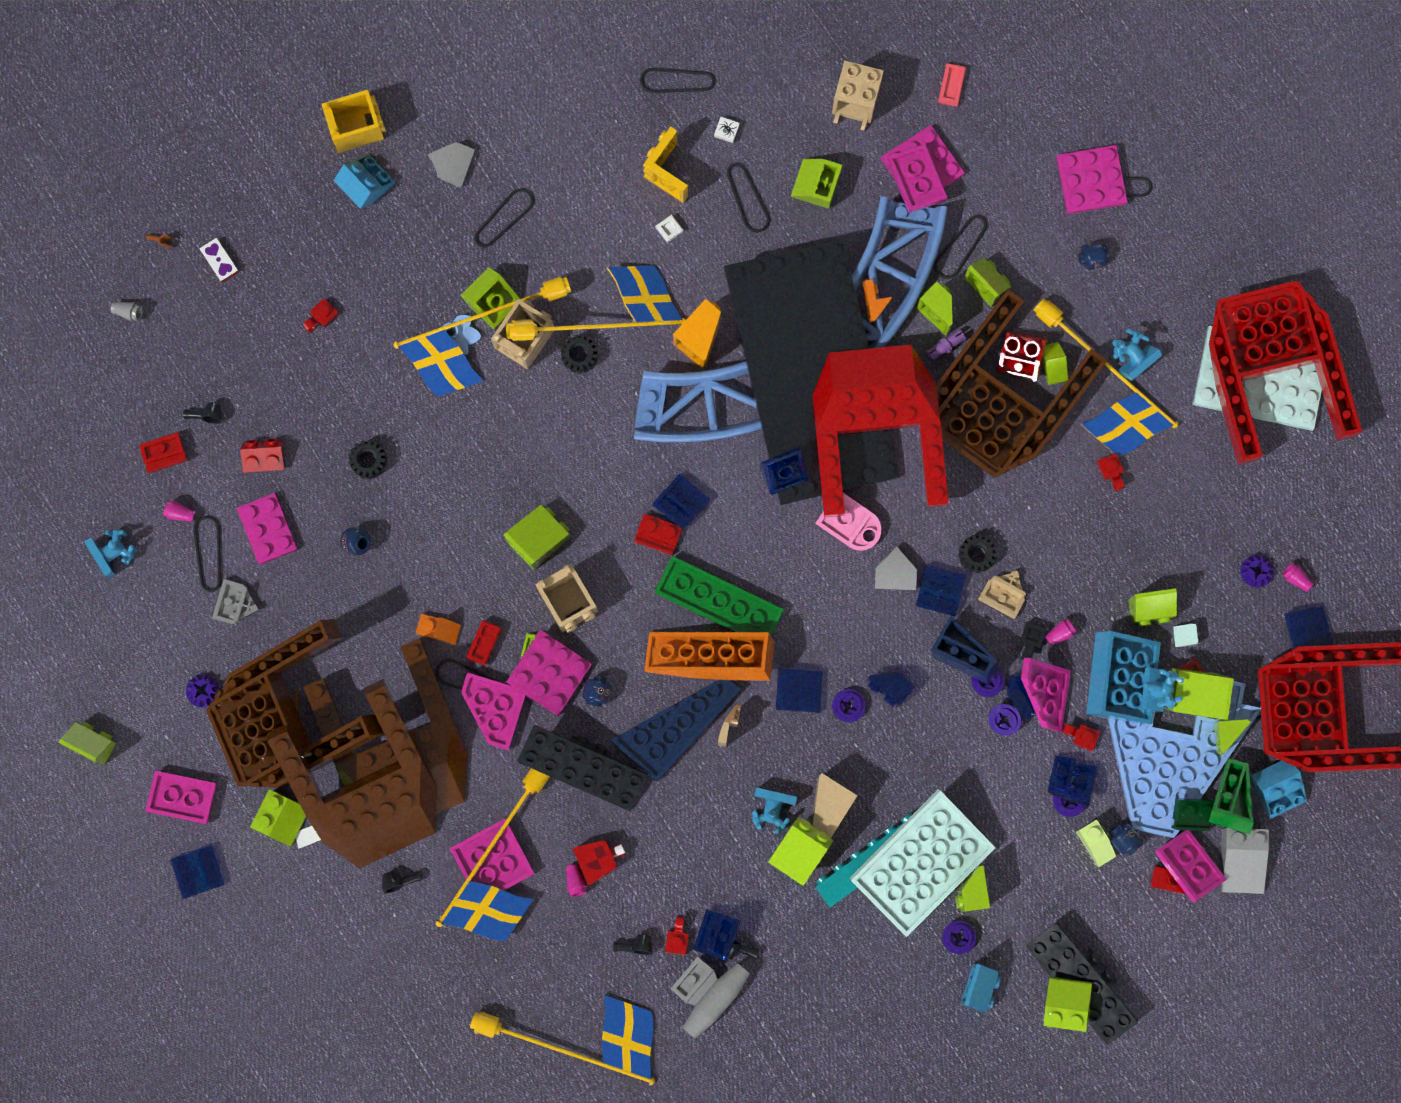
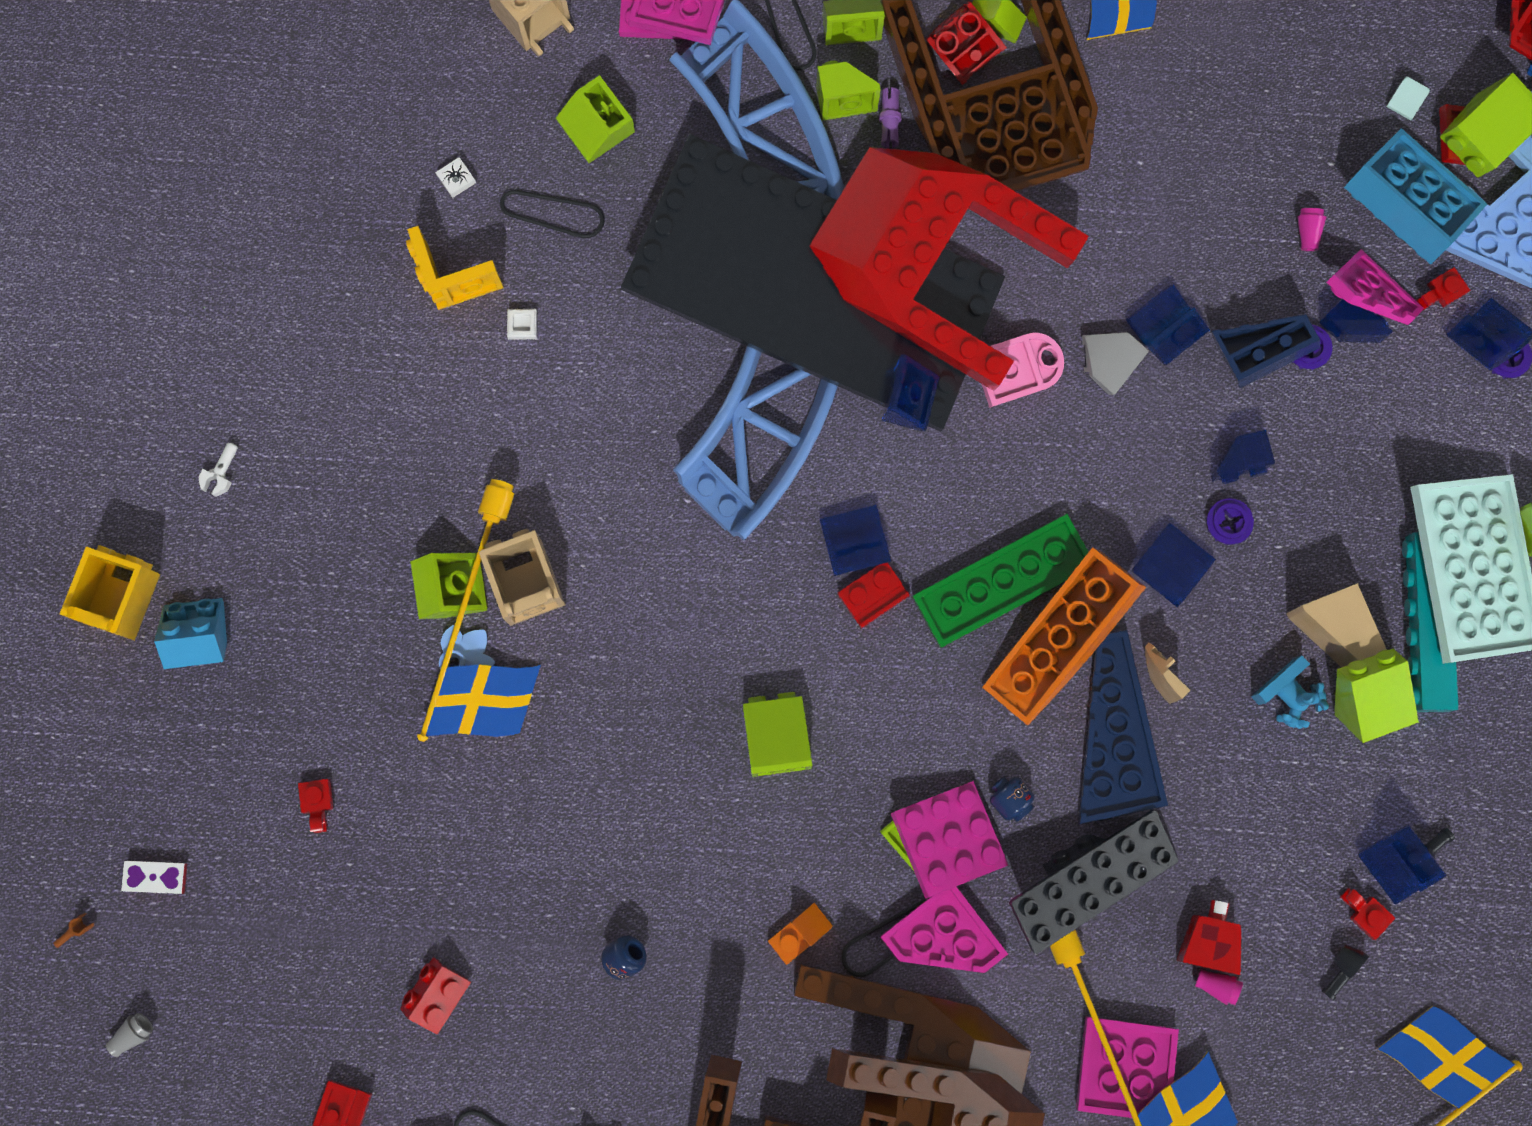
camera: 55 degrees left, 0 degrees up
black bar [183,402,222,424] -> none
dark pink plate [237,493,298,565] -> none
black tyre [348,440,387,479] -> none
light grey slope [428,142,475,188] -> none
red plate [466,620,502,666] -> none
black piece [474,188,534,248] -> none
flag [506,265,686,341] -> none
tan container [535,564,598,633] -> none
black tyre [561,334,598,374] -> none
black piece [640,68,715,93] -> none
light grey plate [671,957,750,1039] -> none
light orange slope [673,299,721,370] -> none
orange slope [862,279,892,323] -> none
black tyre [958,534,997,573] -> none
tan slope [978,571,1026,619] -> none
dark purple gear [989,703,1022,736] -> none
black plate [1020,622,1046,660] -> none
red plate [1096,454,1125,492] -> none
lime slope [1128,588,1177,627] -> none
dark azure piece [1142,667,1184,712] -> none
none -> white bar [199,443,238,497]

